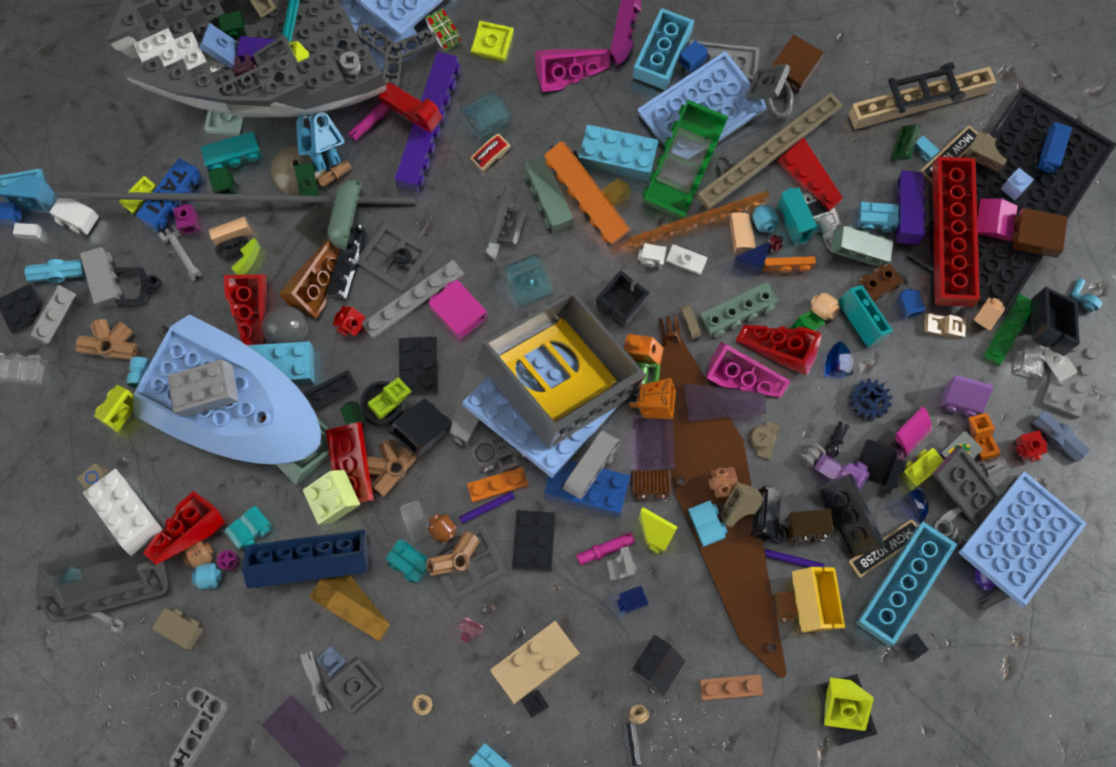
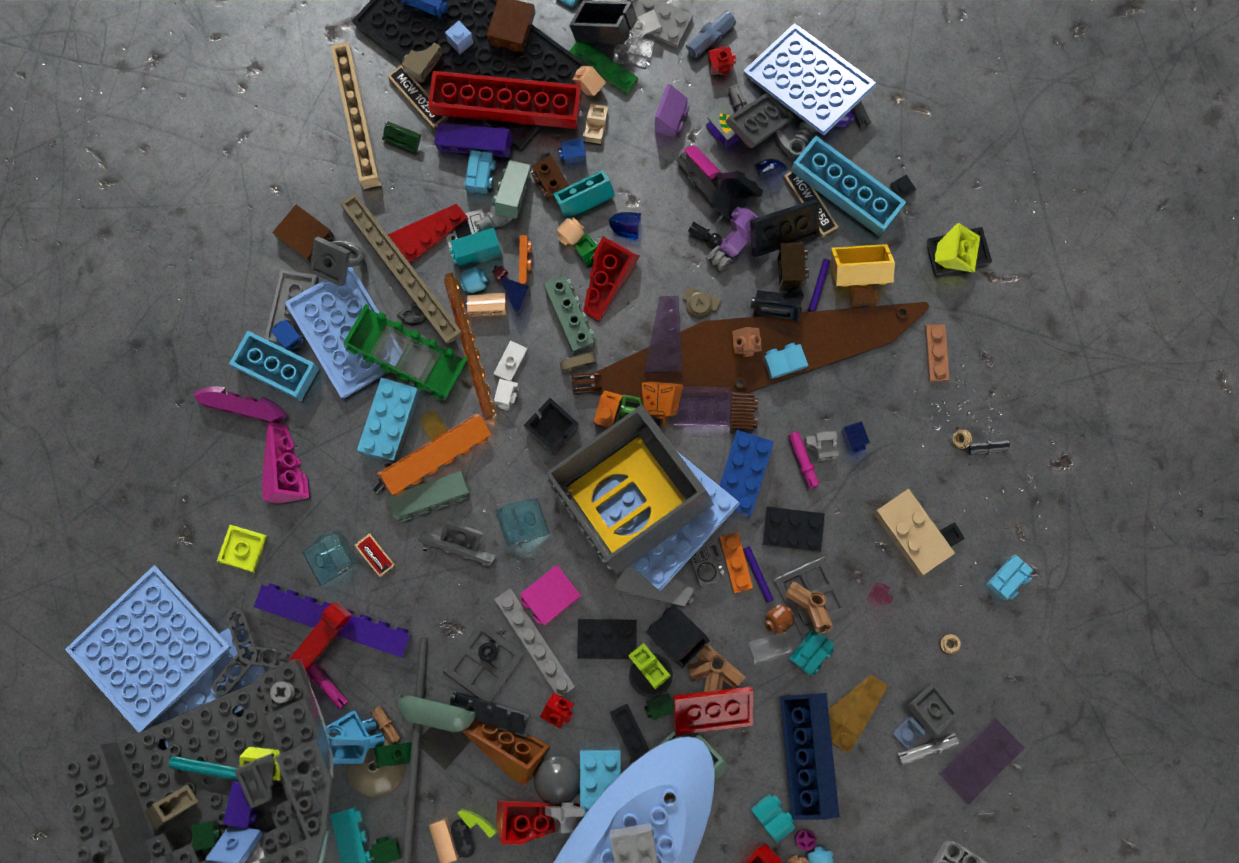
camera: 85 degrees left, 5 degrees up
clear pink tile [233,54,256,75] -> none
yellowish green brick [303,470,360,525] -> none
piece [425,8,461,52] -> none
light grey beam [563,430,620,500] -> none
black slope [630,634,685,696] -> none
neon yellow slope [639,507,678,554] -> none
dark pink wedge [706,341,790,397] -> none
dark tan arch [719,482,764,527] -> none
dark blue gear [849,378,893,421] -> none
black piece [888,62,966,113] -> none
neon yellow brick [899,448,944,491] -> none
medium azure piece [914,135,940,162] -> none
orange slope [968,413,1001,461] -> none
dark pink slope [977,199,1017,241] -> none
none -> light grey brick [545,802,584,833]

